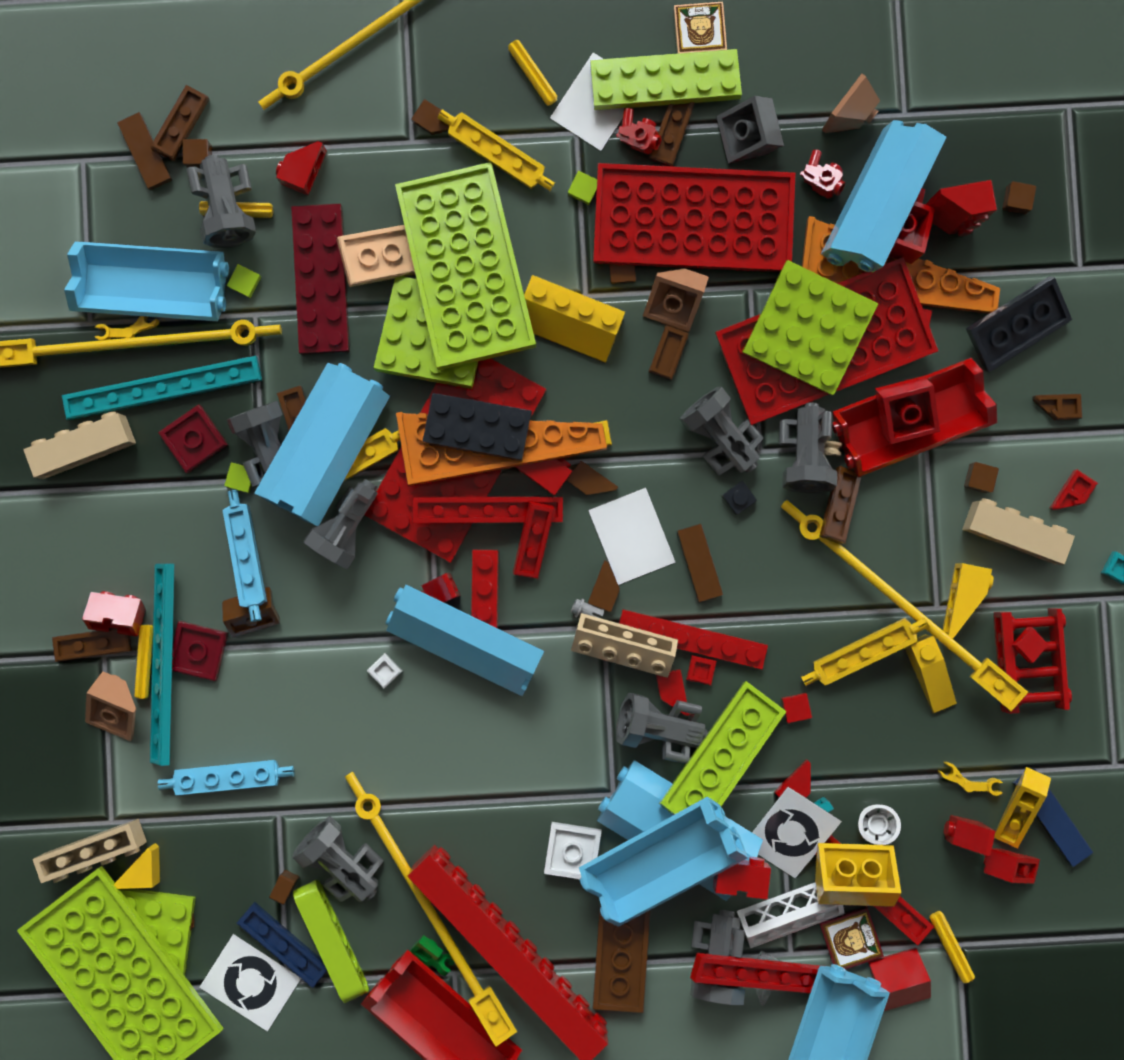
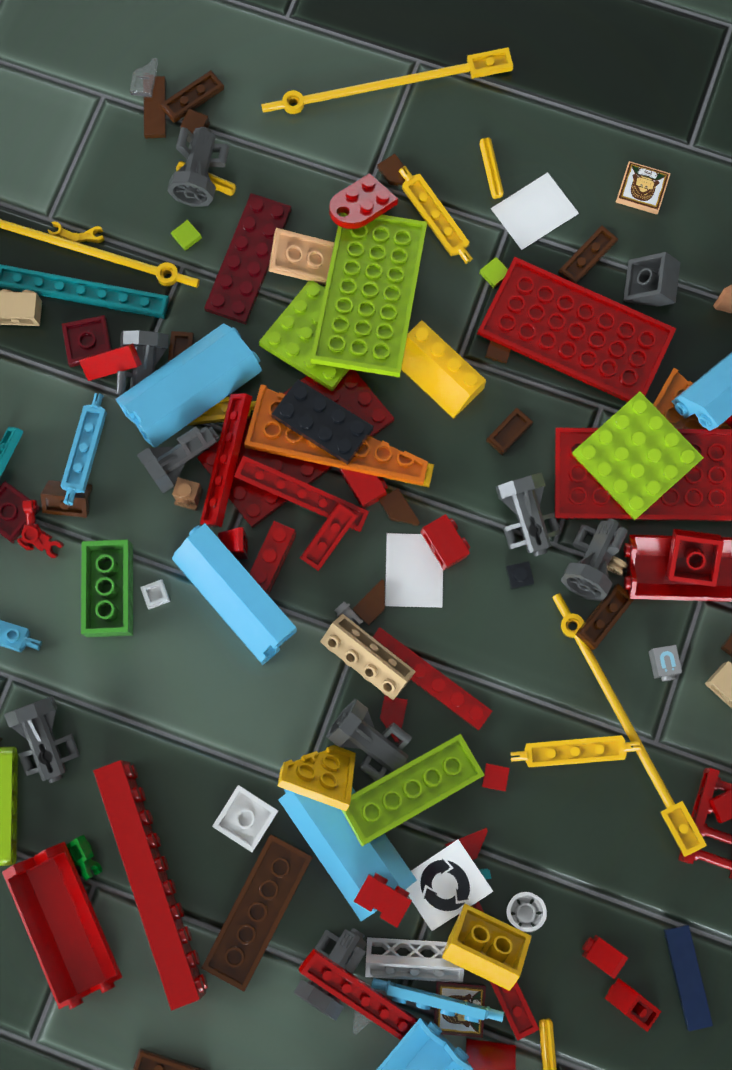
camera: 25 degrees right, 10 degrees down
medium azure panel [64,241,229,321] -> none
lime tile [224,462,252,493] -> none
red slope [276,141,327,196] -> none
yellow bar [345,772,517,1046] -> none
medium azure panel [579,797,748,927] -> none
lime plate [590,49,742,110] -> none
red piece [616,108,662,154] -> none
nougat slope [643,269,708,332] -> none
reddish brown tile [677,524,723,602] -> none
red tile [686,655,716,685] -> none
piece [800,150,846,199] -> none
yellow slope [905,634,957,713] -> none
yellow piece [938,762,1003,796] -> none
yellow slope [942,563,994,638] -> none
yellow slope [994,767,1051,849] -> none
none -> red piece [17,500,64,558]
none -> red tile [79,343,142,381]
none -> bright green brick [81,539,133,637]
none -> clear tile [130,58,158,97]
none -> medium nougat brick [172,477,203,511]
none -> red plate [200,393,252,527]
none -> yellow plate [277,745,356,811]
none -> plate [329,173,398,229]
none -> medium azure plate [371,978,504,1023]
none -> red brick [420,514,470,570]
none -> light grey brick [648,645,682,682]

